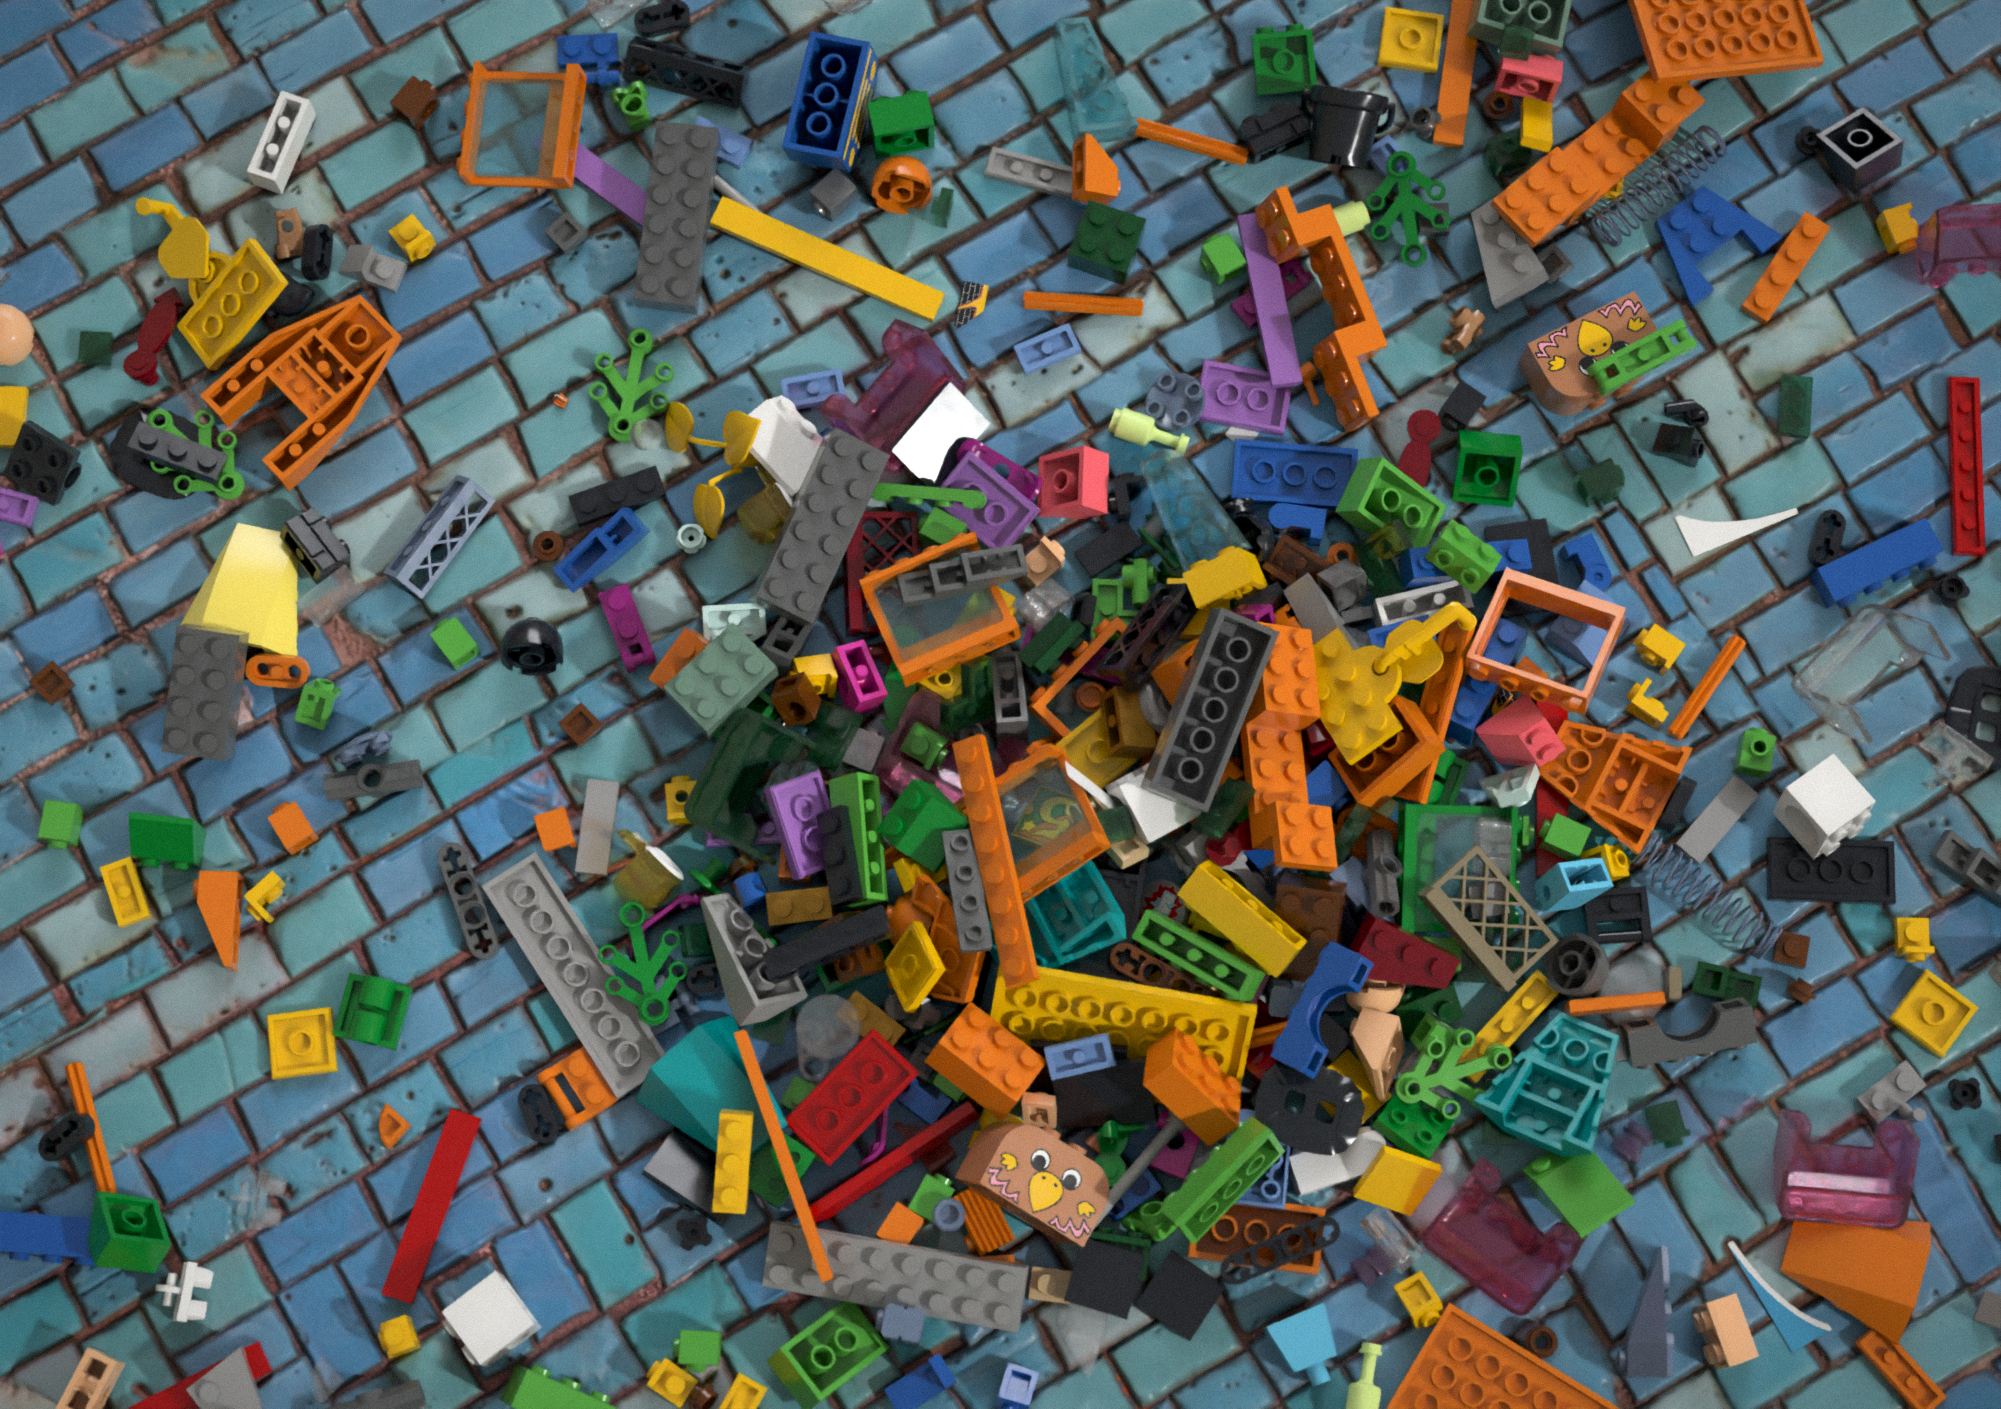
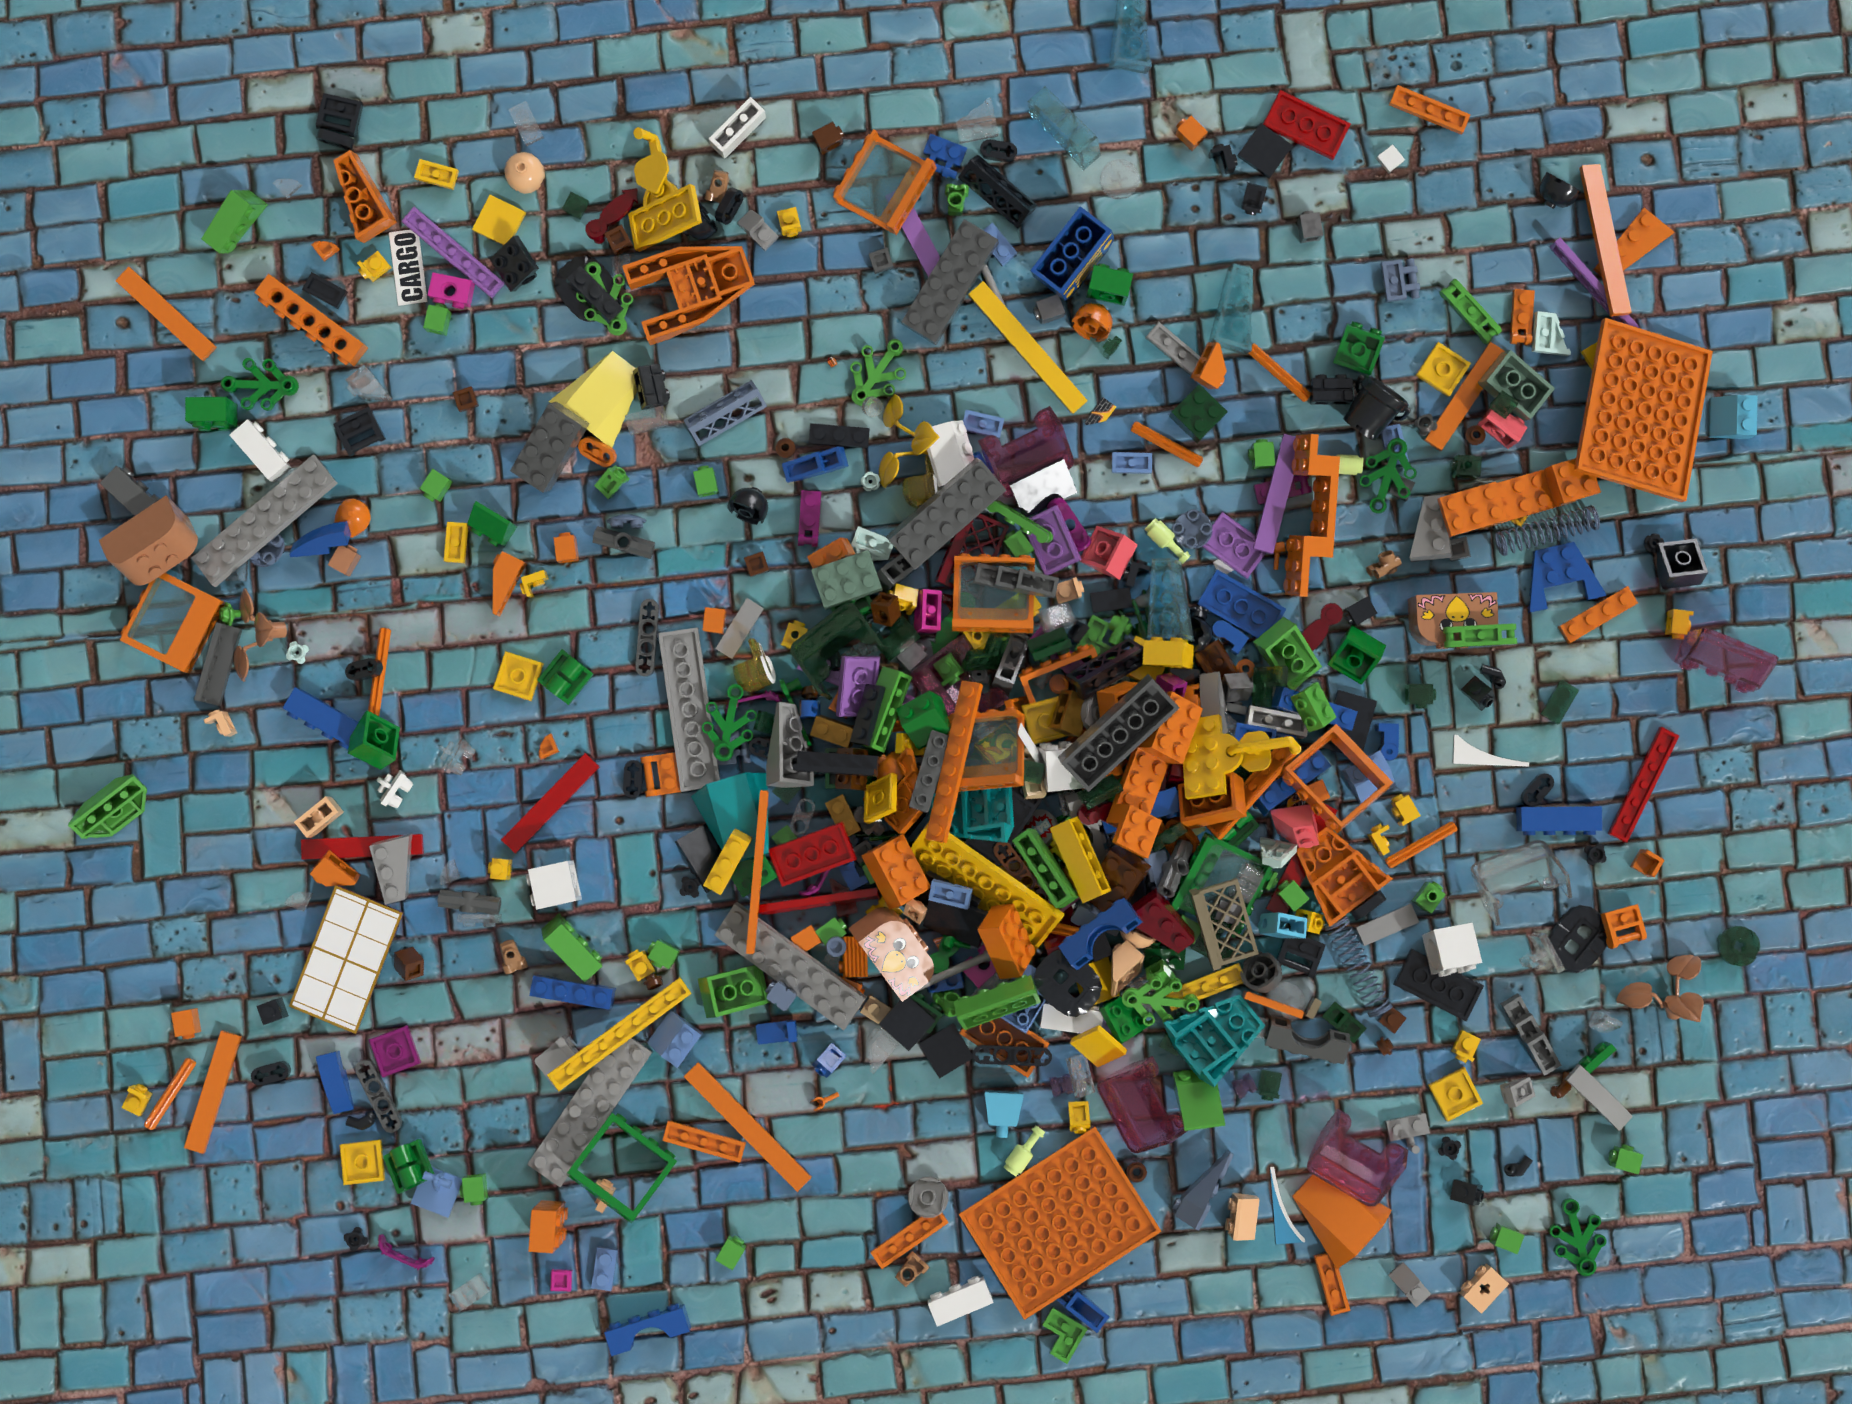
camera: 25 degrees right, 10 degrees up
clear tile [796,994,861,1059] -> none
yellow tile [1520,96,1553,153] -> none
none -> reddish brown brick [604,224,634,257]

